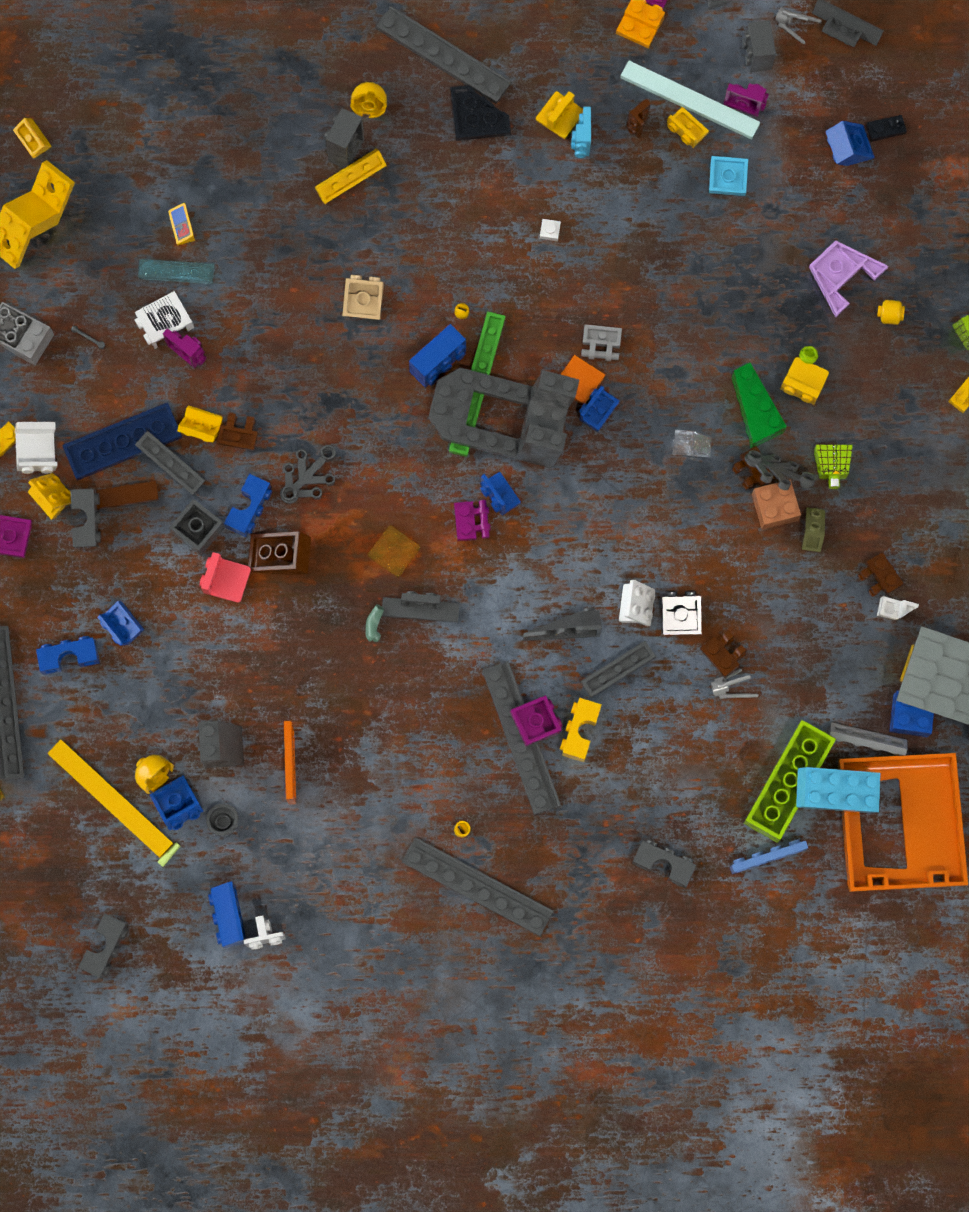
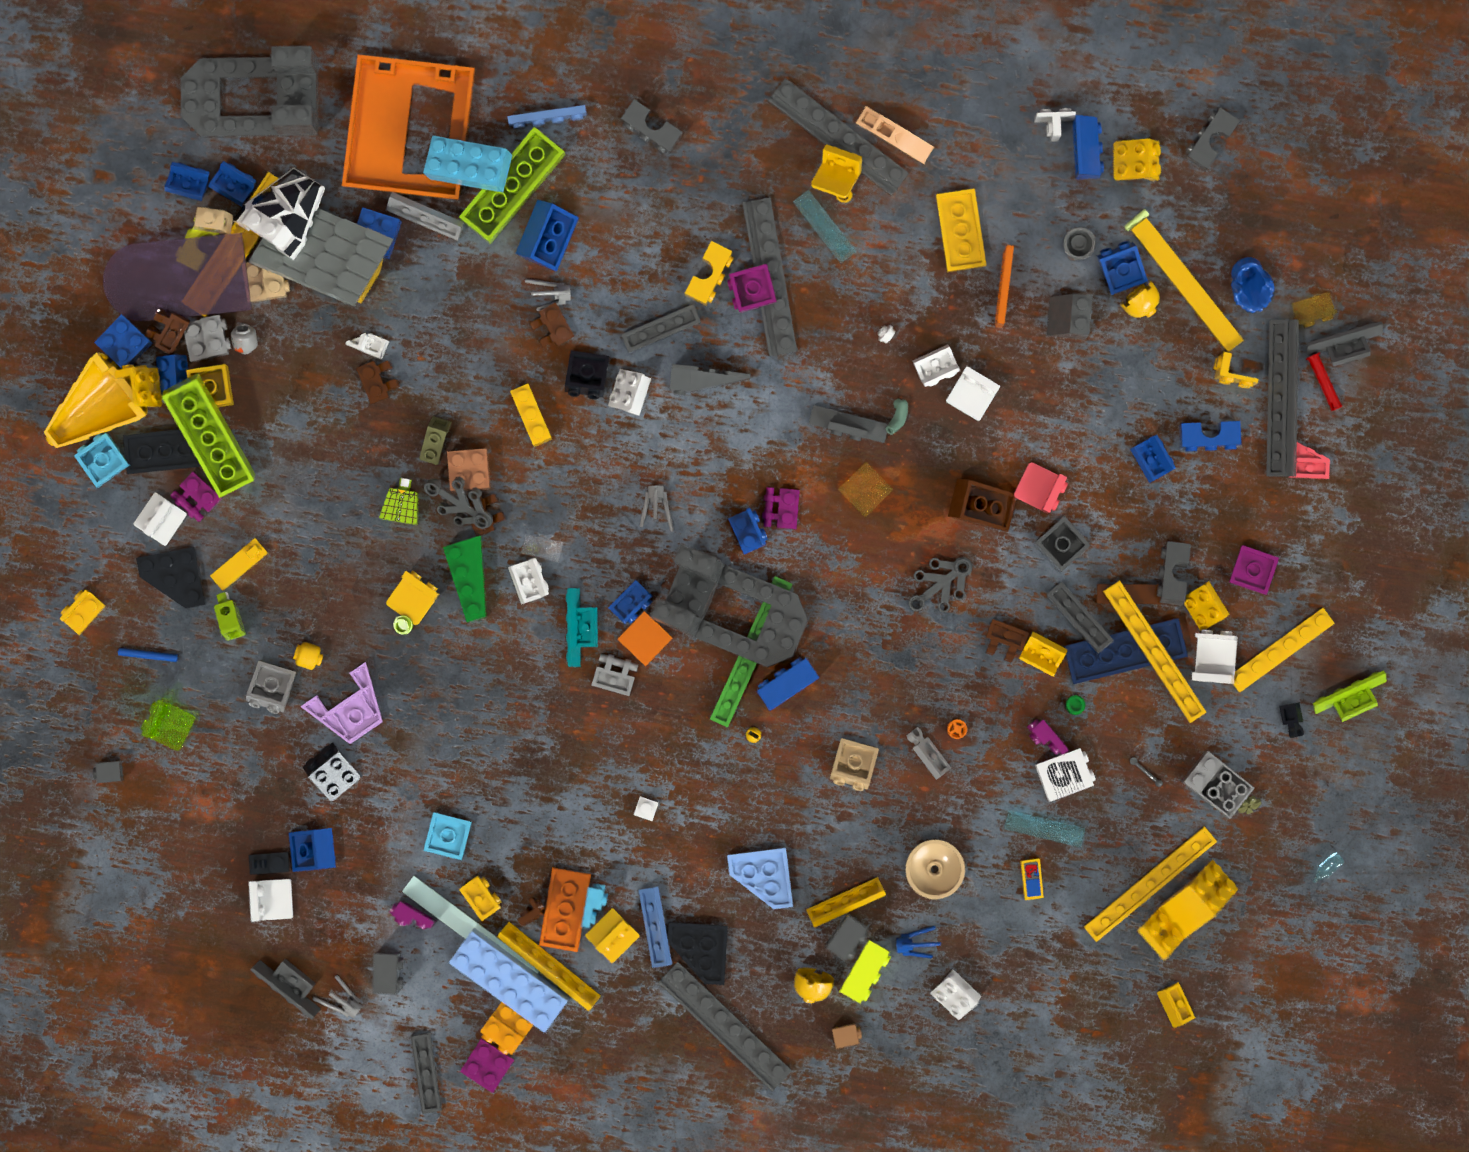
camera: 170 degrees left, 10 degrees up
blue arch [224,474,272,538] -> none
none -> light grey plate [246,661,296,714]
none -> white bracket [249,879,293,922]
none -> bracket [303,742,360,801]
none -> light blue brick [449,928,570,1033]
none -> yellow plate [497,922,601,1011]
none -> white bracket [508,558,549,605]
none -> yellow arch [510,384,552,447]
none -> blue slope [515,199,579,272]
none -> orange tile [539,868,591,952]
none -> teal bracket [566,588,598,667]
none -> medium blue plate [639,887,672,968]
none -> light grey plant [640,486,674,532]
none -> light blue plate [727,848,793,909]
none -> clear light blue plate [793,190,856,264]
none -> yellow bracket [811,144,862,198]
none -> medium nougat brick [832,1023,862,1049]
none -> neon yellow brick [839,940,891,1004]
none -> light nougat slope [856,106,934,164]
none -> white plate [878,325,895,343]
none -> blue plant [896,926,941,958]
none -> light grey plate [906,727,951,780]
none -> tan dish [906,840,965,899]
none -> white bracket [913,345,960,387]
none -> white bracket [931,970,982,1020]
none -> yellow plate [936,189,987,272]
none -> white bracket [946,366,1000,421]
none -> orange wheel [947,719,967,739]
none -> green tile [1065,695,1085,715]
none -> yellow tile [1083,826,1217,942]
none -> yellow tile [1103,581,1206,723]
none -> yellow bracket [1113,138,1161,181]
none -> yellow bracket [1213,352,1259,389]
none -> blue hair [1231,257,1275,313]

